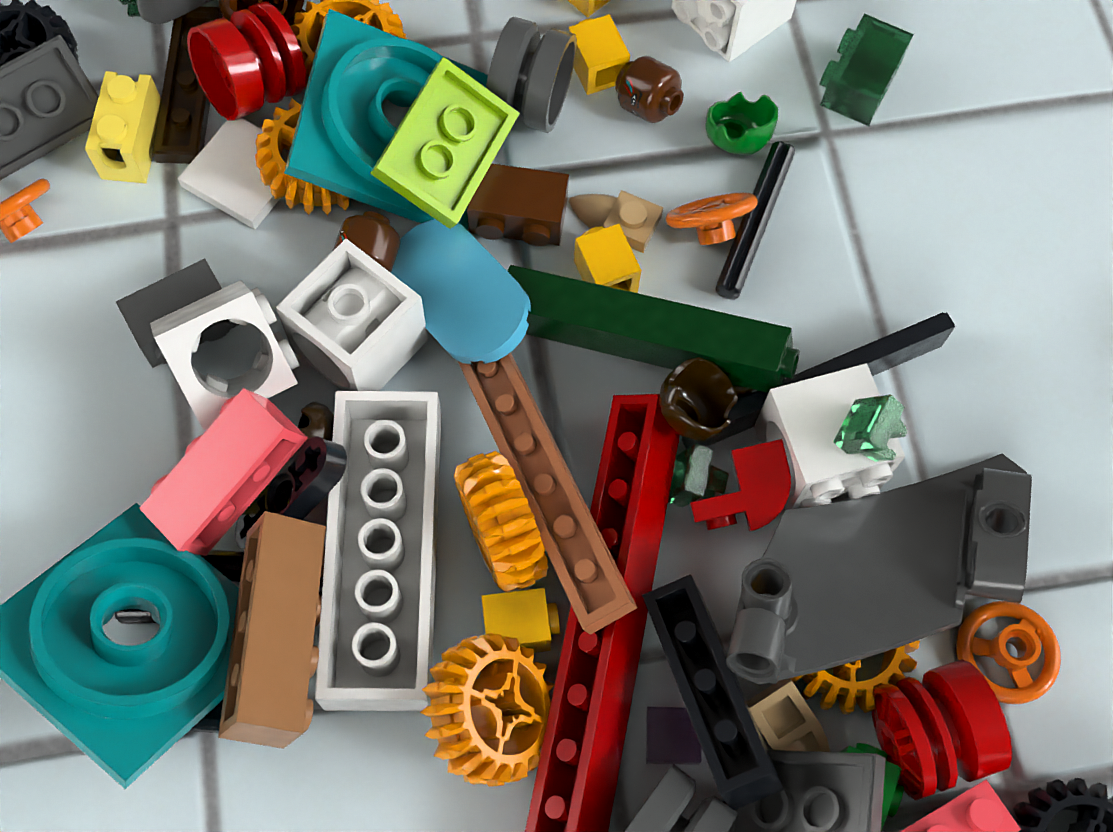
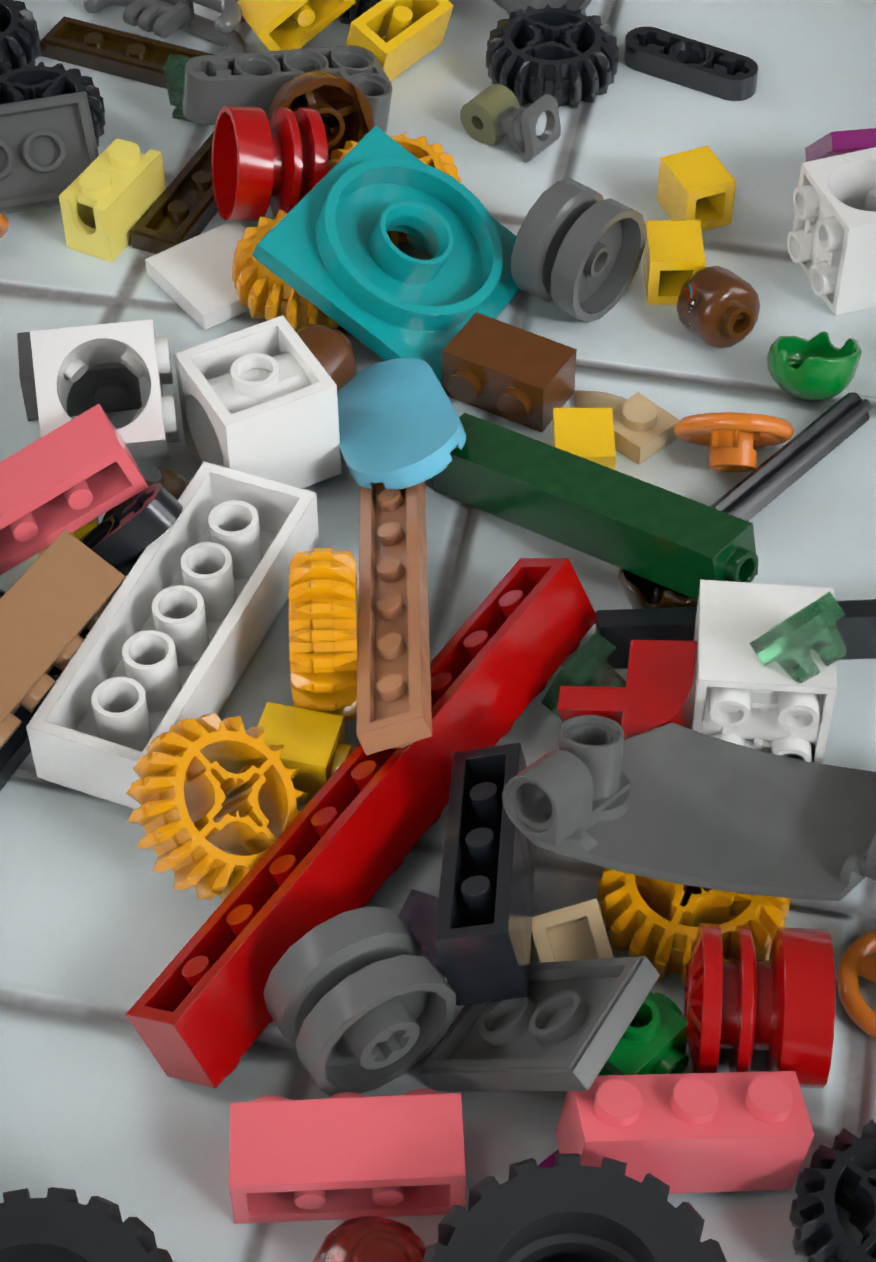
camera: 25 degrees right, 20 degrees down
lime plate [370,56,520,229] -> none
dark brown hair [659,357,738,442] -> none

